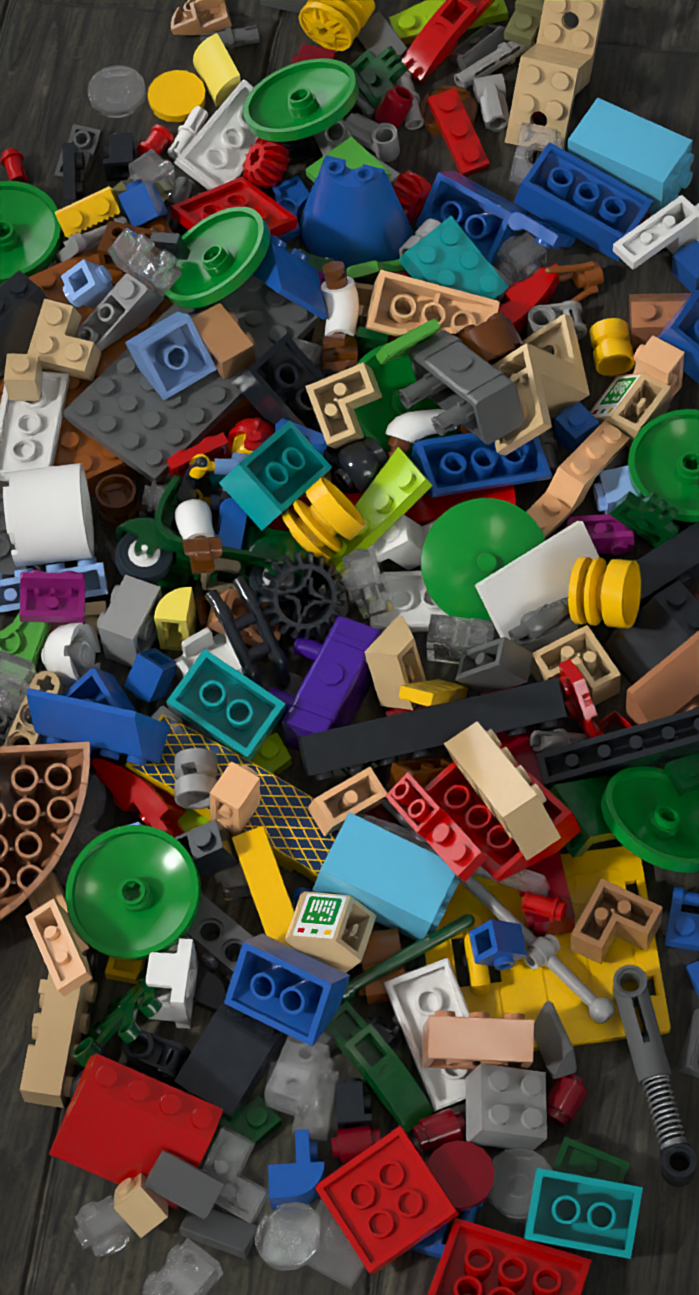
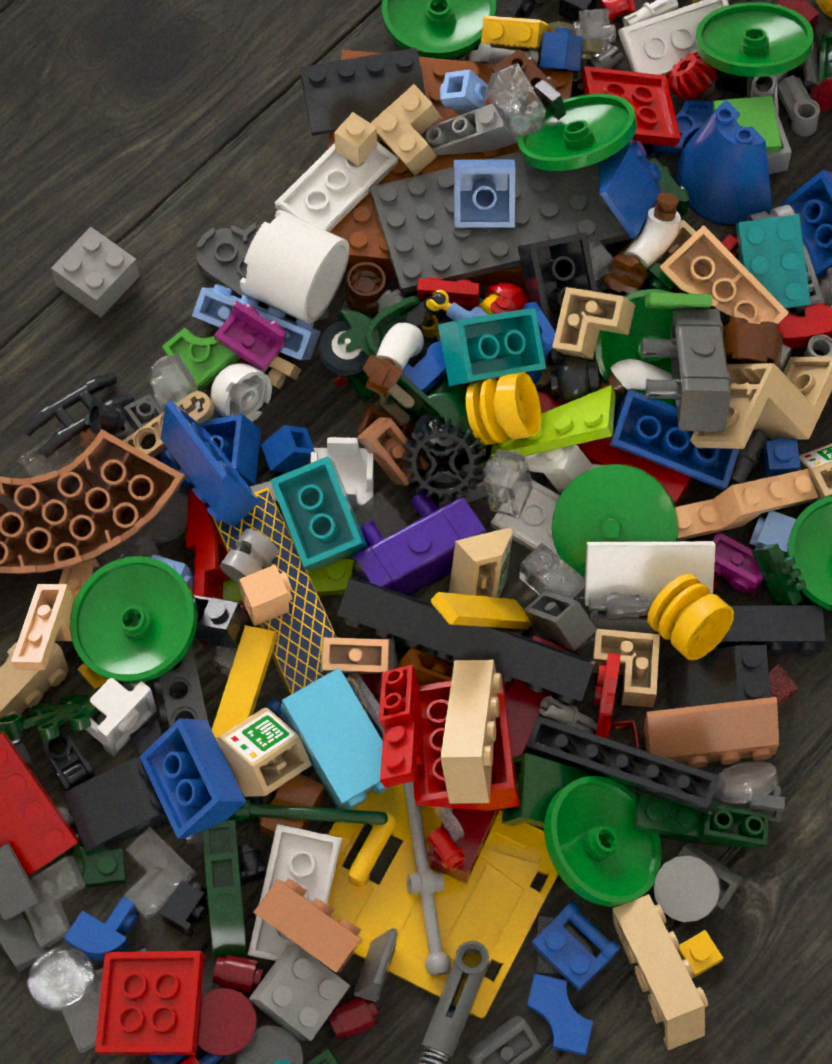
camera: 30 degrees right, 5 degrees up
light grey brick [97,575,163,667] -> none
light yellow brick [154,587,198,651] -> none
medium nougat brick [192,303,257,380] -> none
black piece [205,576,291,687] -> none
clear brick [264,1035,333,1119] -> none
dark red brick [331,1125,380,1164] -> none
bright green tile [346,259,406,284] -> none
red gear [392,170,431,223] -> none
blue brick [469,919,527,970] -> none
medium nougat brick [571,879,663,964] -> none

